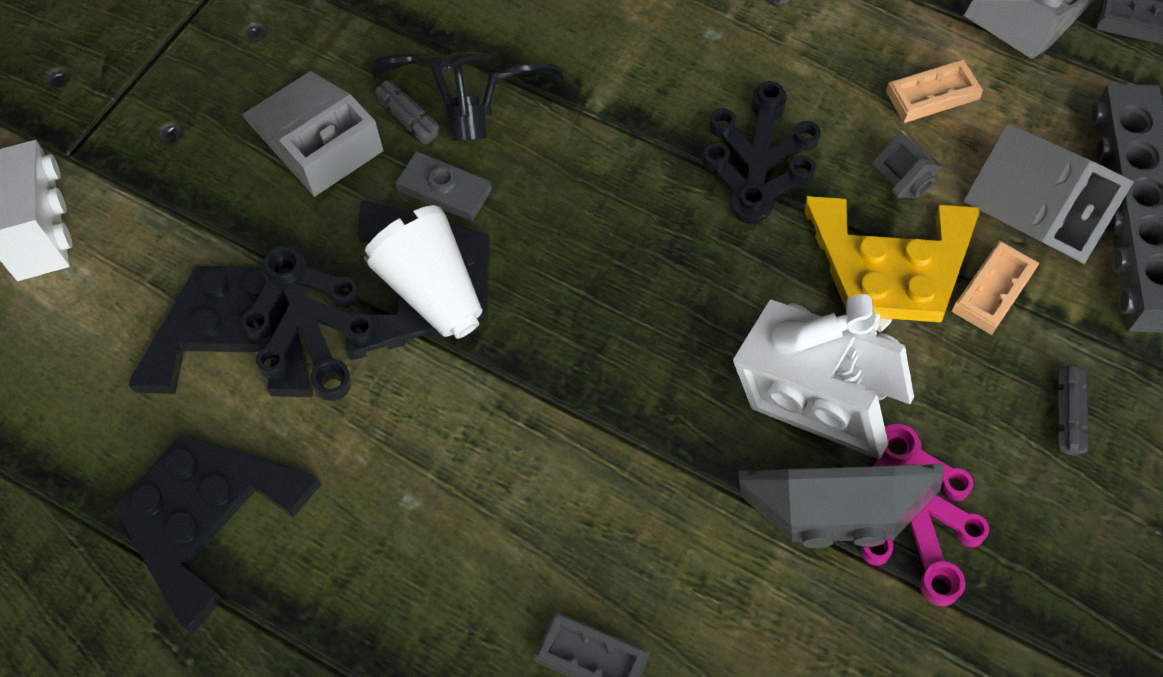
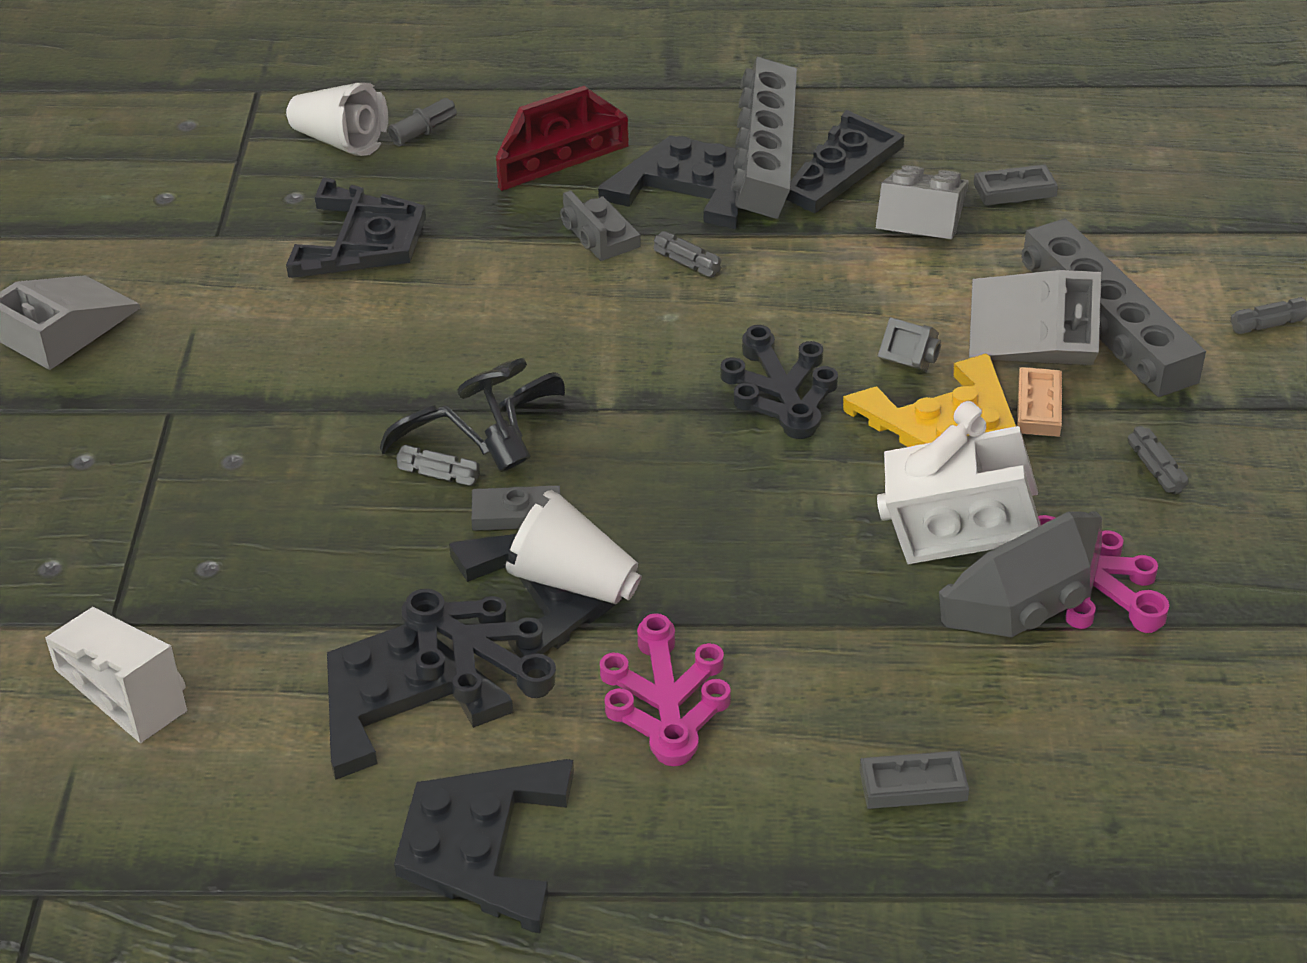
camera: 30 degrees left, 20 degrees down
light grey slope [242,71,383,197] -> none
light nougat plate [886,59,983,123] -> none
none -> dark pink plant [600,614,731,766]

